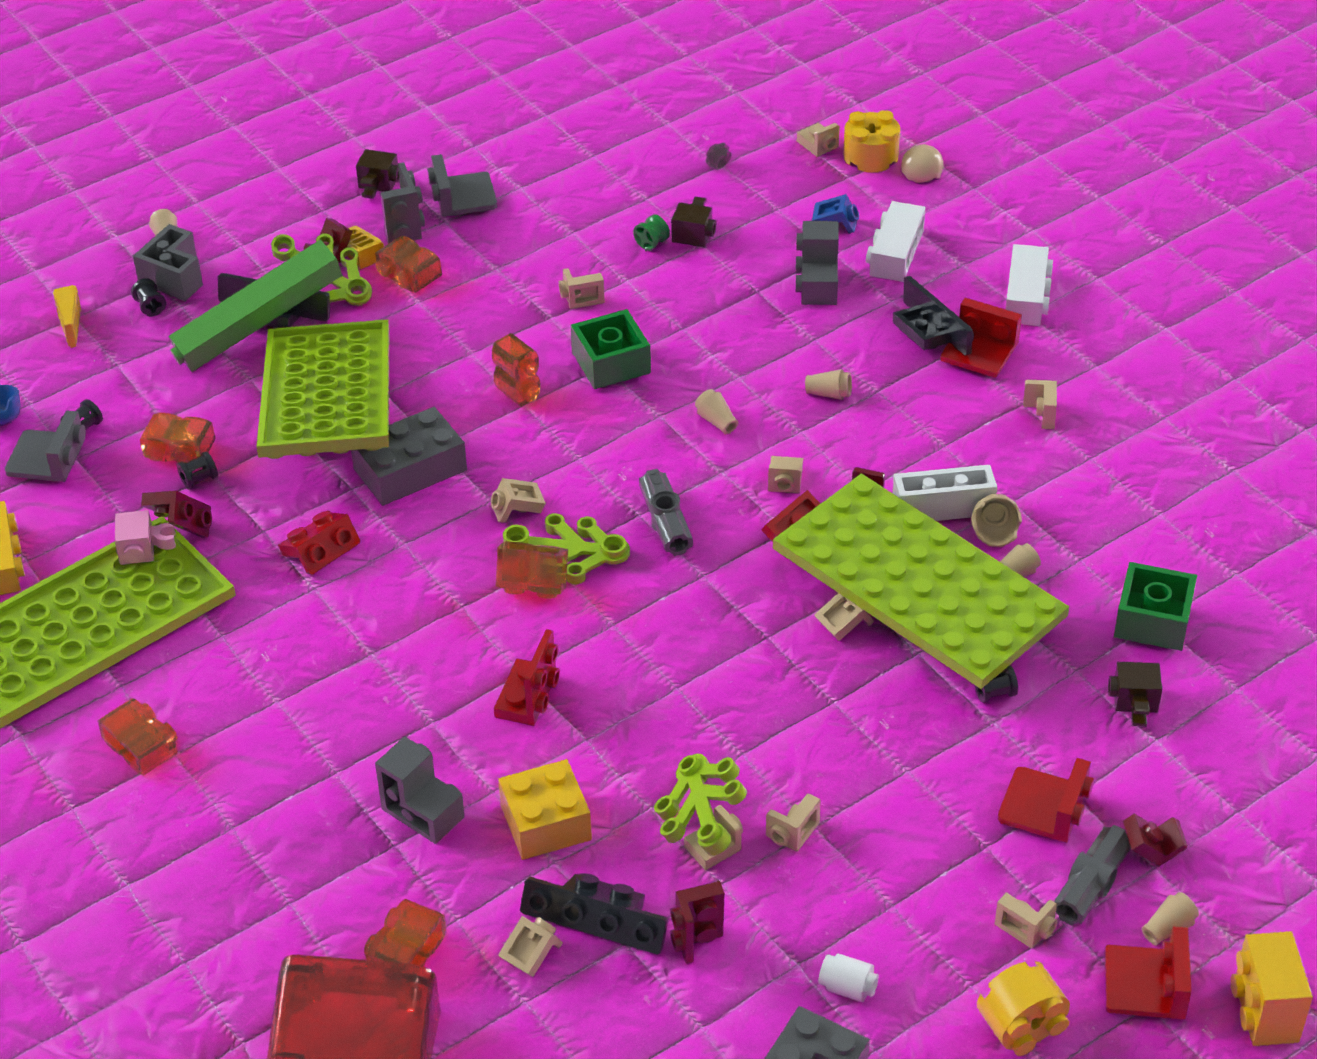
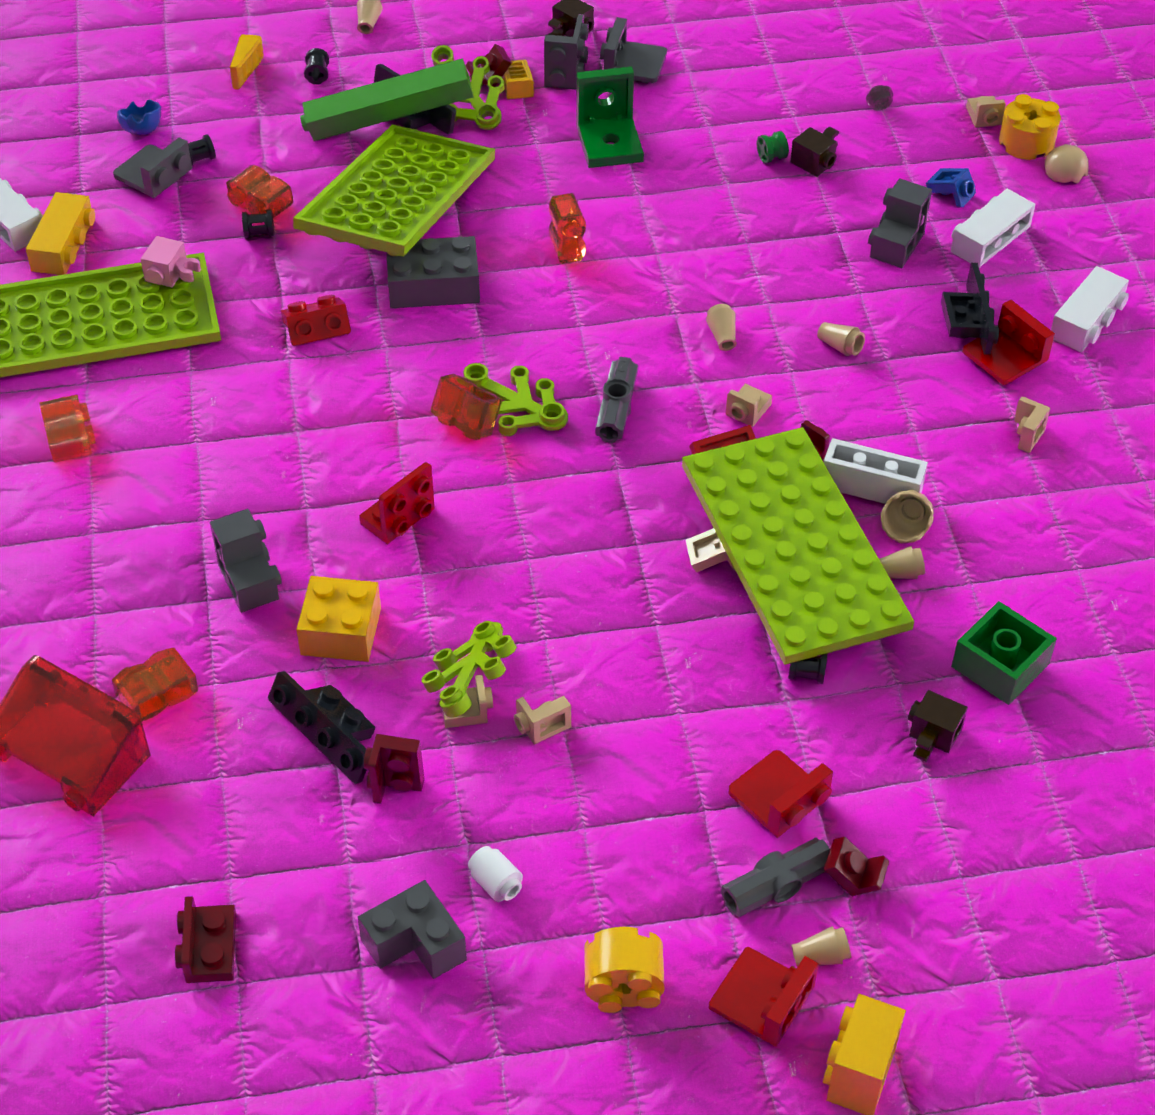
camera: 25 degrees right, 5 degrees up
dark grey brick [133,224,203,301] -> none
dark red bracket [141,491,212,538] -> none
clear orange brick [375,236,442,292] -> none
tan bracket [491,478,546,523] -> none
tan bracket [498,916,563,977] -> none
bracket [559,268,605,309] -> none
green brick [571,309,651,389] -> none
bracket [994,892,1058,949] -> none
none -> green bracket [576,66,644,168]

